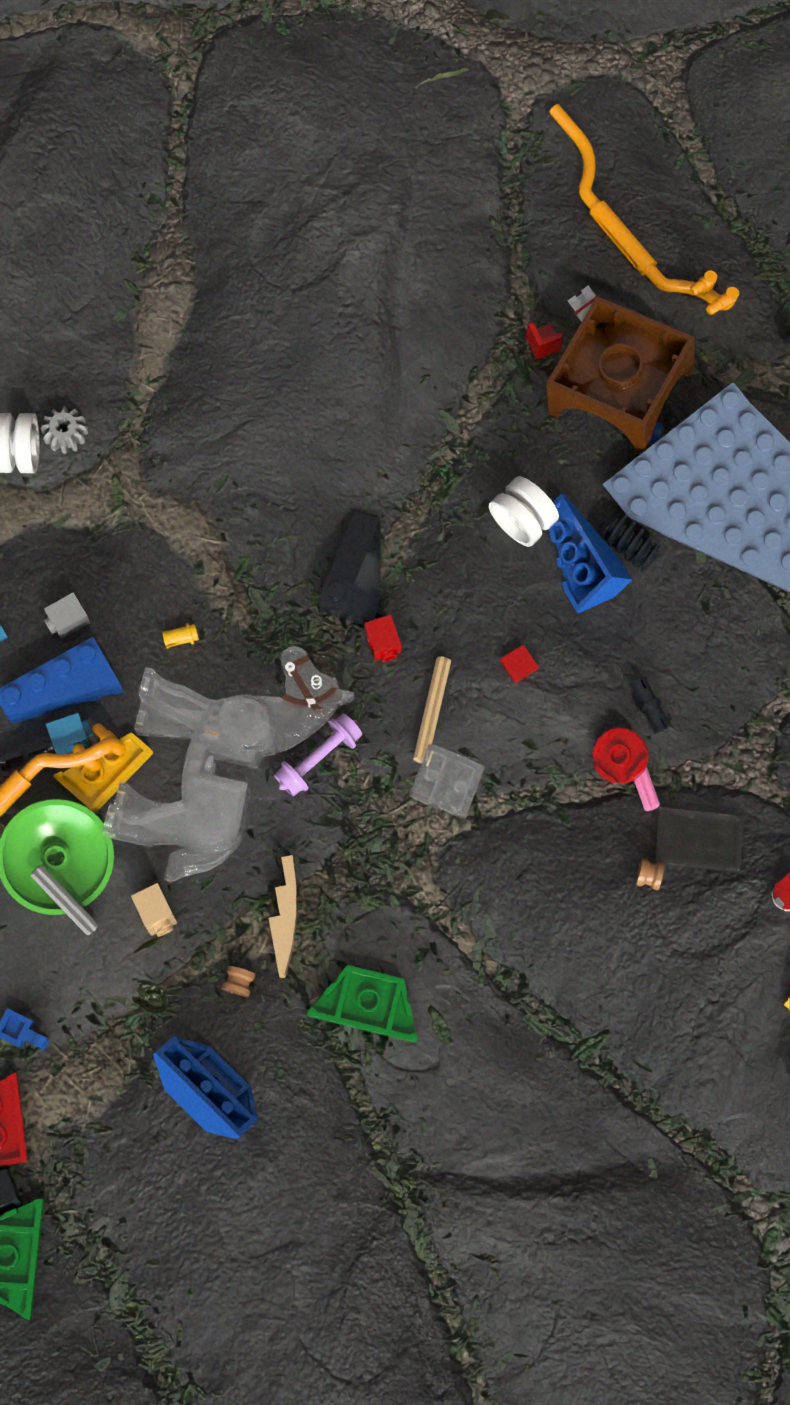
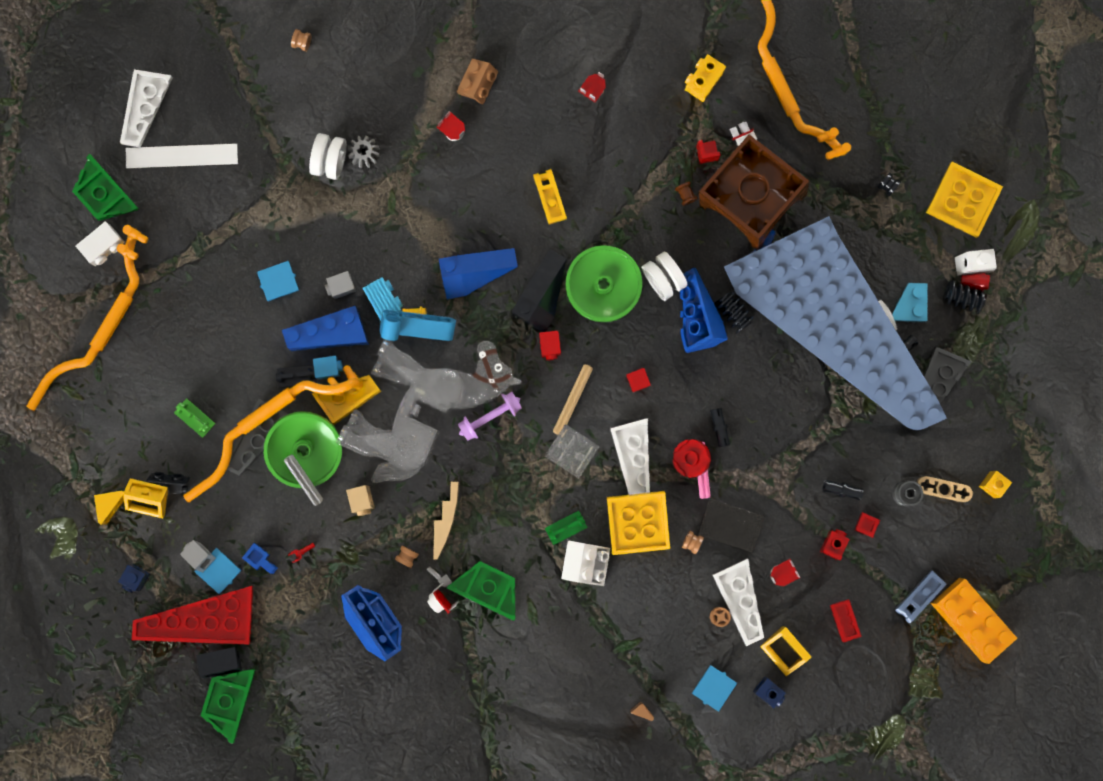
camera: 10 degrees right, 10 degrees up
none -> red hand [288,543,315,563]
none -> medium azure brick [363,277,403,321]
none -> dark azure beam [379,310,456,341]
none -> light grey hand [427,566,452,587]
none -> piece [427,583,459,614]
none -> red piece [437,111,465,141]
none -> blue wedge [439,248,518,300]
none -> medium nougat bracket [457,59,498,104]
none -> yellow plate [533,169,567,225]
none -> green hinge [545,511,587,545]
none -> white slope [561,541,611,586]
none -> bright green dish [566,246,642,322]
none -> red piece [578,72,606,103]
none -> yellow plate [607,491,670,555]
none -> white wing [610,418,650,495]
none -> medium nougat slope [630,702,654,721]
none -> reddish brown bush [675,181,698,206]
none -> yellow brick [685,54,726,102]
none -> dark azure piece [692,665,737,712]
none -> medium nougat wheel [710,607,731,627]
none -> white wing [713,559,764,646]

